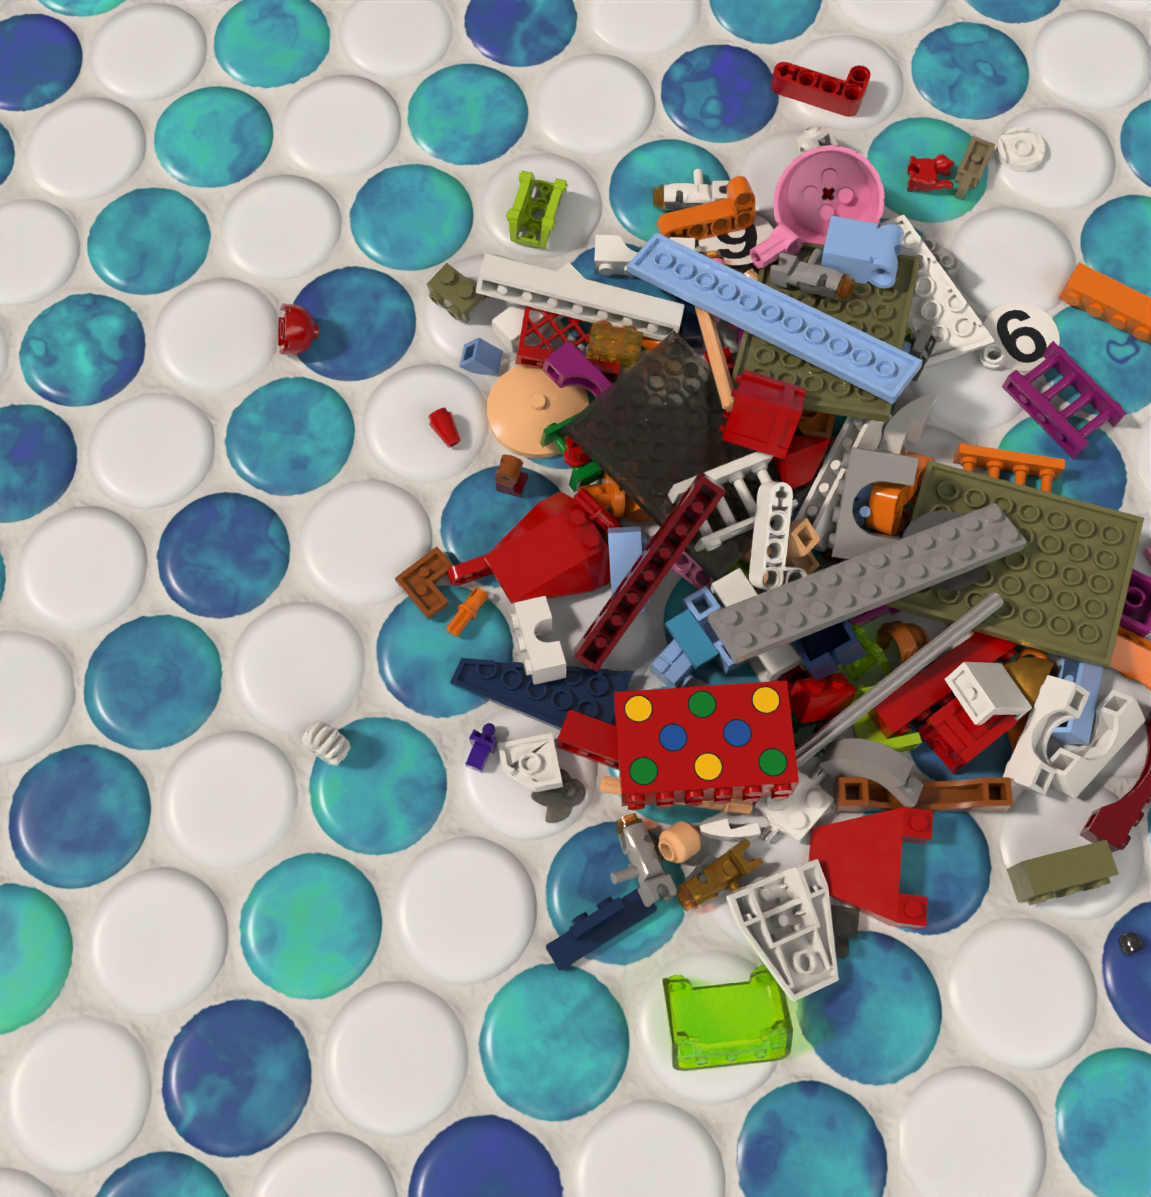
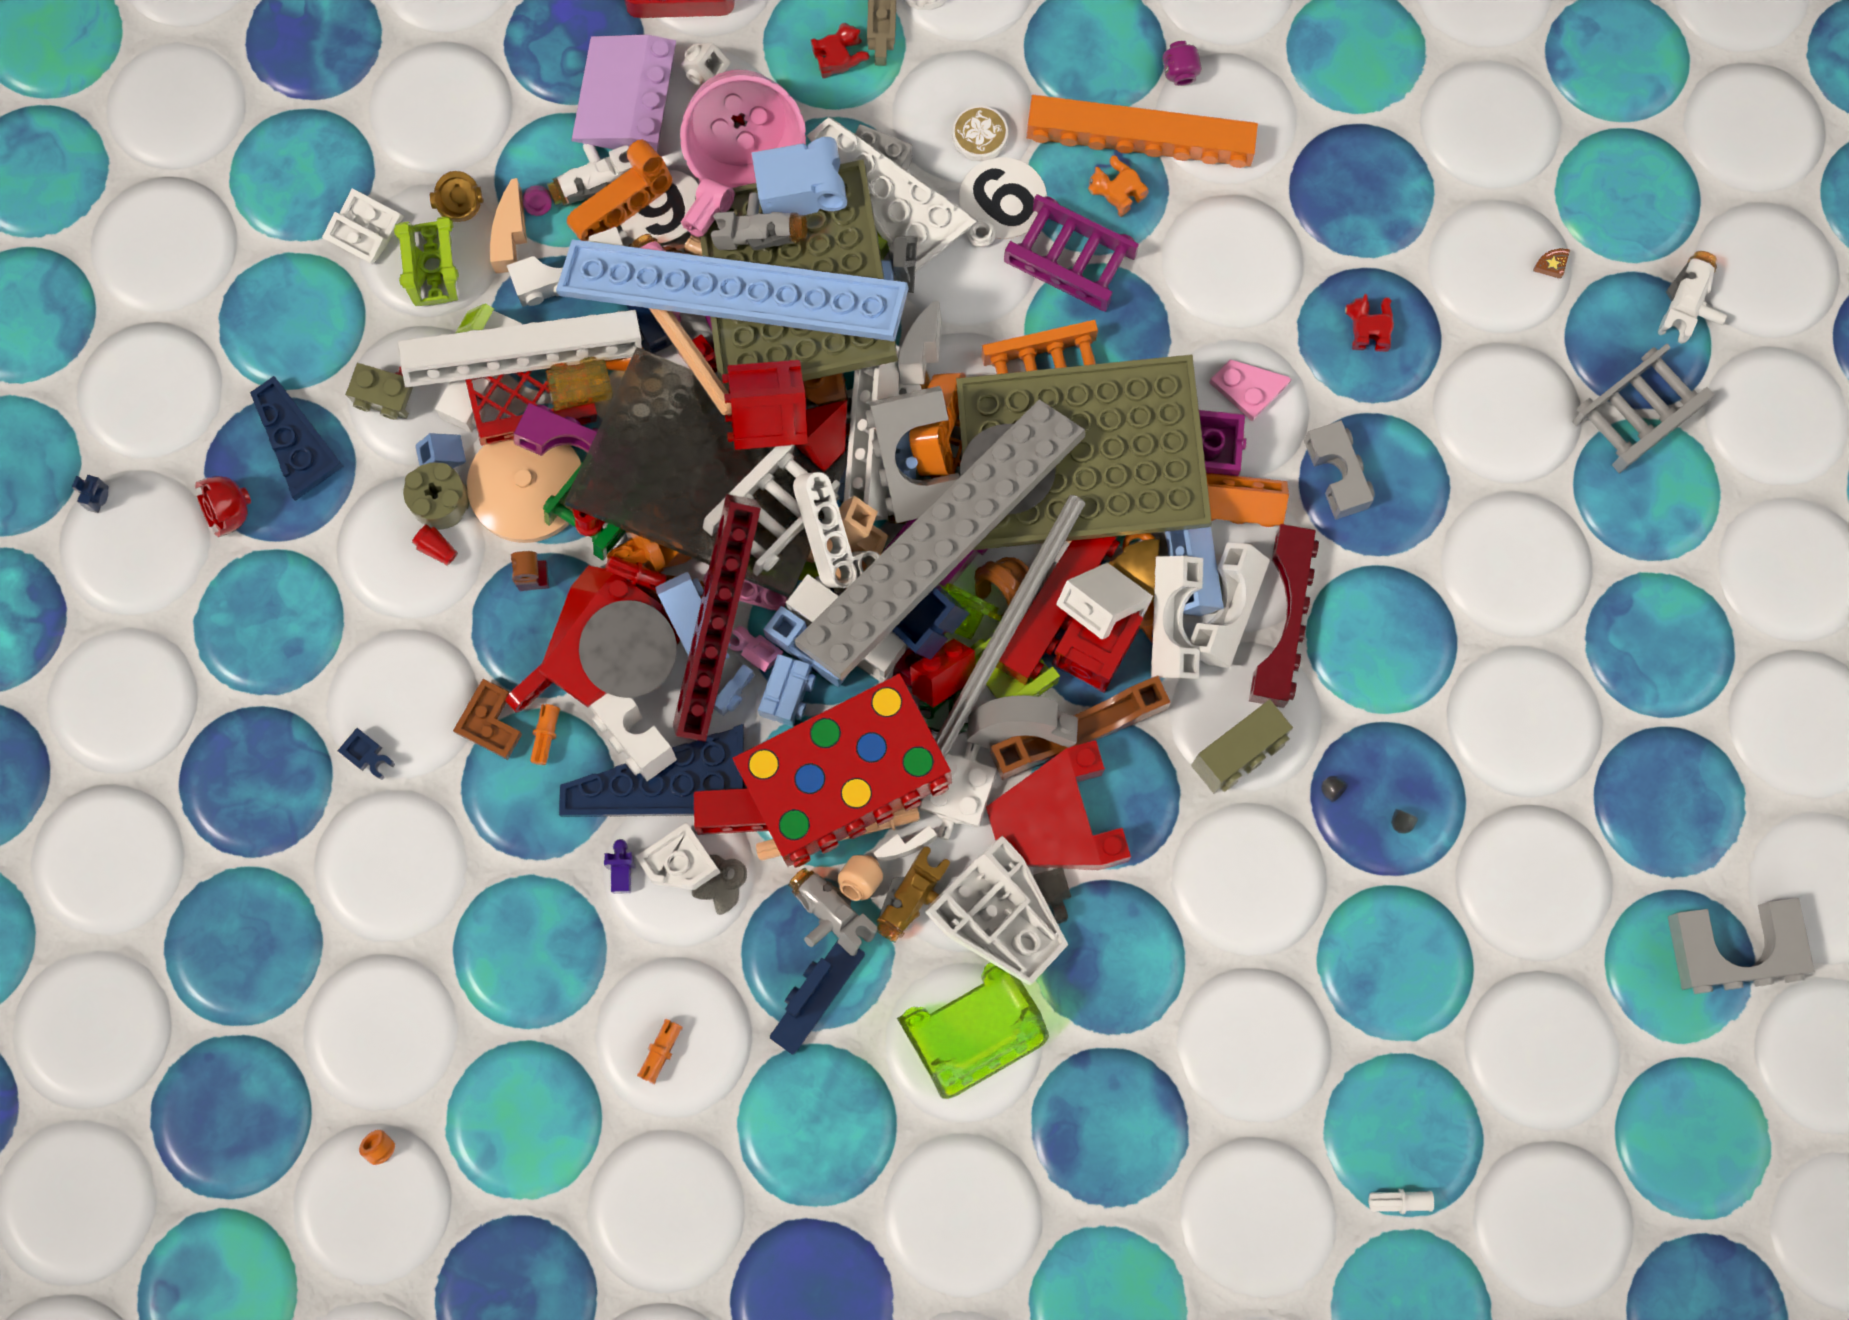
camera: 25 degrees left, 5 degrees up
white gear [302,721,351,766] -> none
dark azure tile [665,609,719,670] -> none
none -> dark blue plate [72,474,109,513]
none -> dark blue wing [250,376,344,501]
none -> white slope [322,188,404,264]
none -> dark blue plate [337,728,395,780]
none -> orange tile [359,1130,395,1165]
none -> olive brick [403,463,470,530]
none -> pearl gold cap [430,171,484,222]
none -> lime tile [455,303,494,333]
none -> light nougat slope [490,178,527,273]
none -> magenta tile [523,185,552,216]
none -> lavender slope [572,35,676,152]
none -> flat silver sticker [579,601,677,698]
none -> orange pin [637,1019,683,1085]
none -> light blue plate [714,664,755,716]
none -> bright pink plate [729,626,783,672]
none -> tile [952,105,1008,161]
none -> orange animal [1088,155,1149,217]

